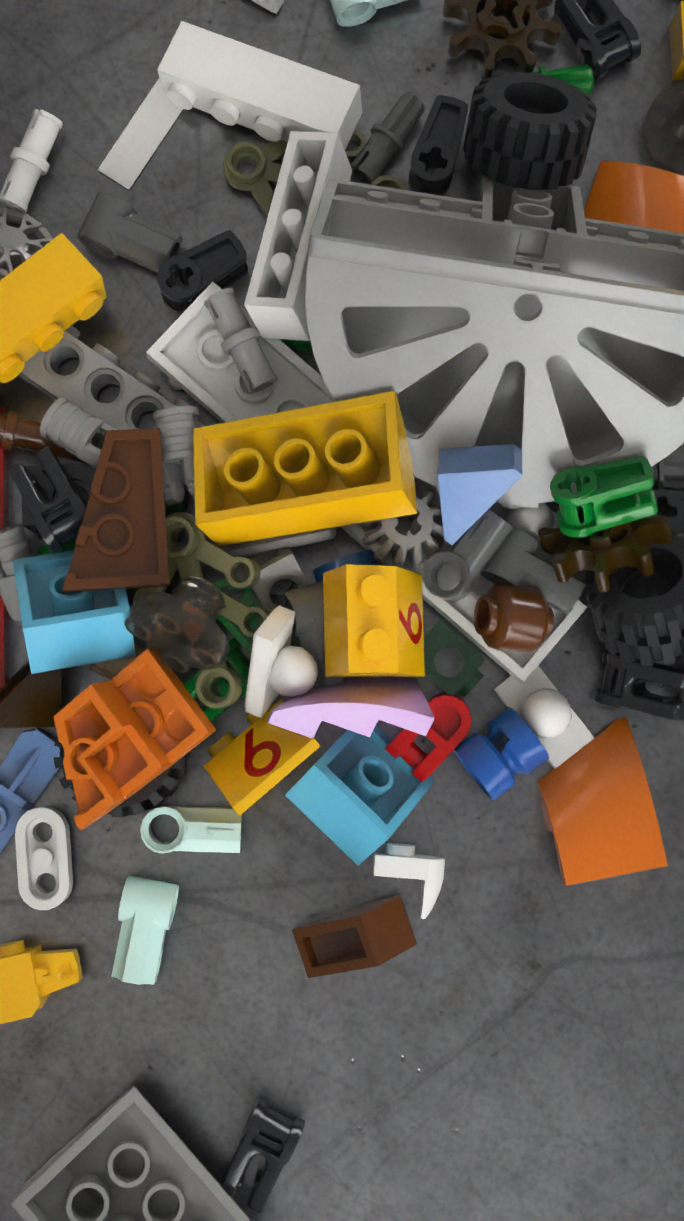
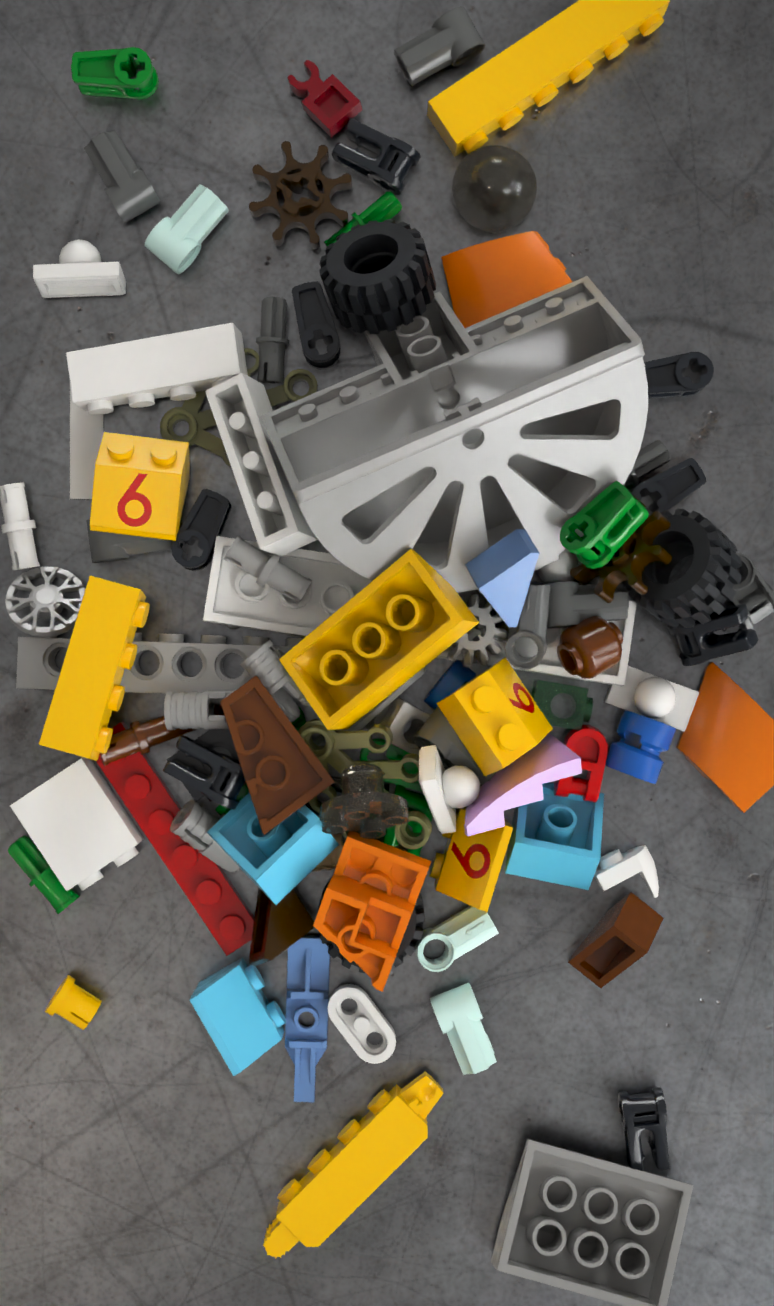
camera: 25 degrees left, 5 degrees up
none -> yellow slope [90,432,190,541]

